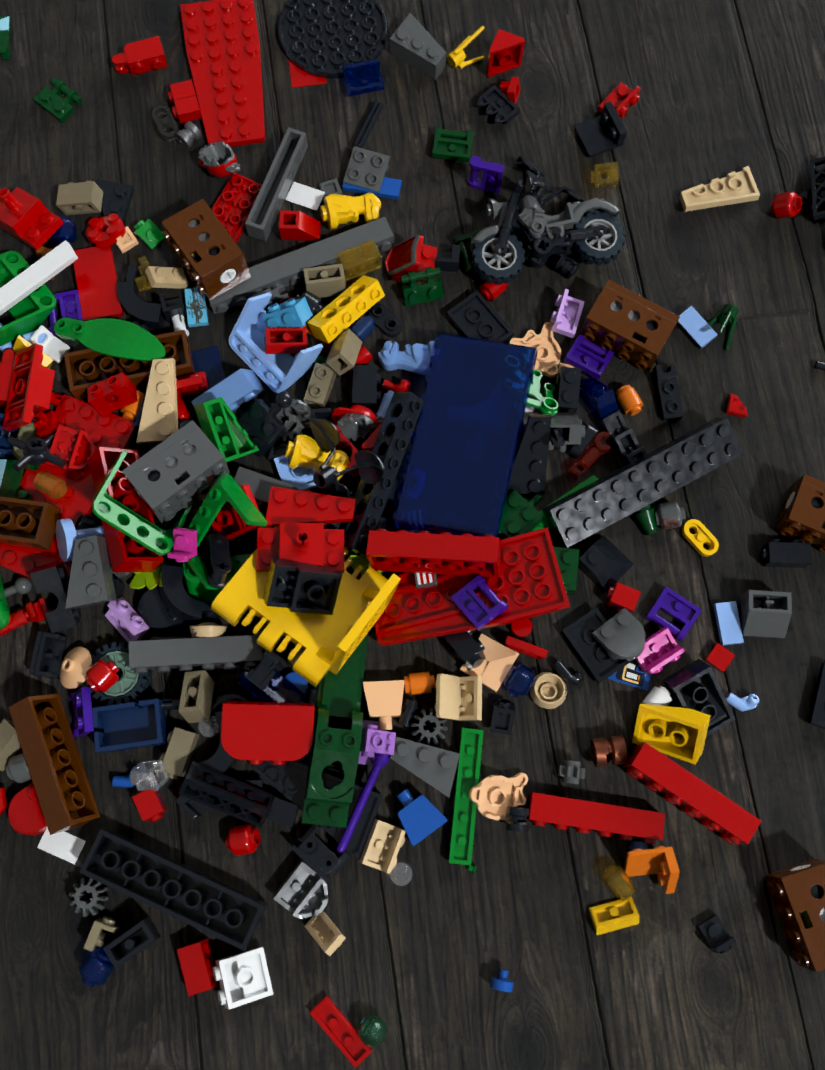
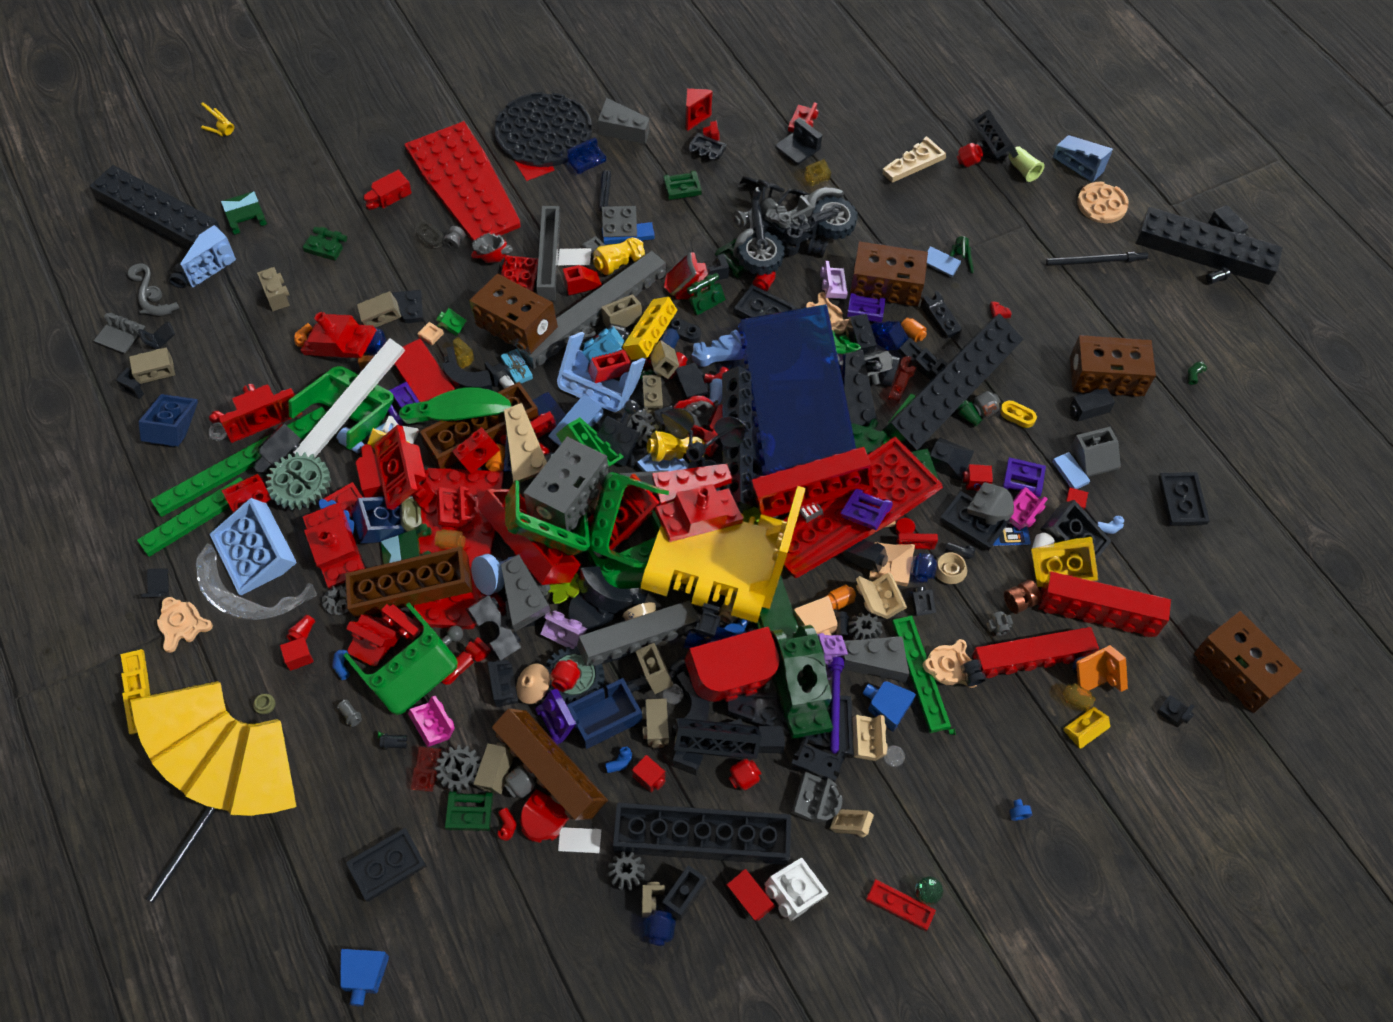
camera: 20 degrees left, 15 degrees down
black bar [7,432,66,472] -> none
red plate [86,213,126,247] -> none
clear brick [130,760,169,791] -> none
tan plate [145,266,189,289] -> none
dark pink bracket [167,527,197,562] -> none
red brick [168,79,202,123] -> none
black piece [203,532,232,588] -> none
black slope [263,558,342,615] -> none
clear yellow bracket [338,240,382,281] -> none
yellow plant [447,26,485,69] -> none
dark purple plate [467,156,504,194] -> none

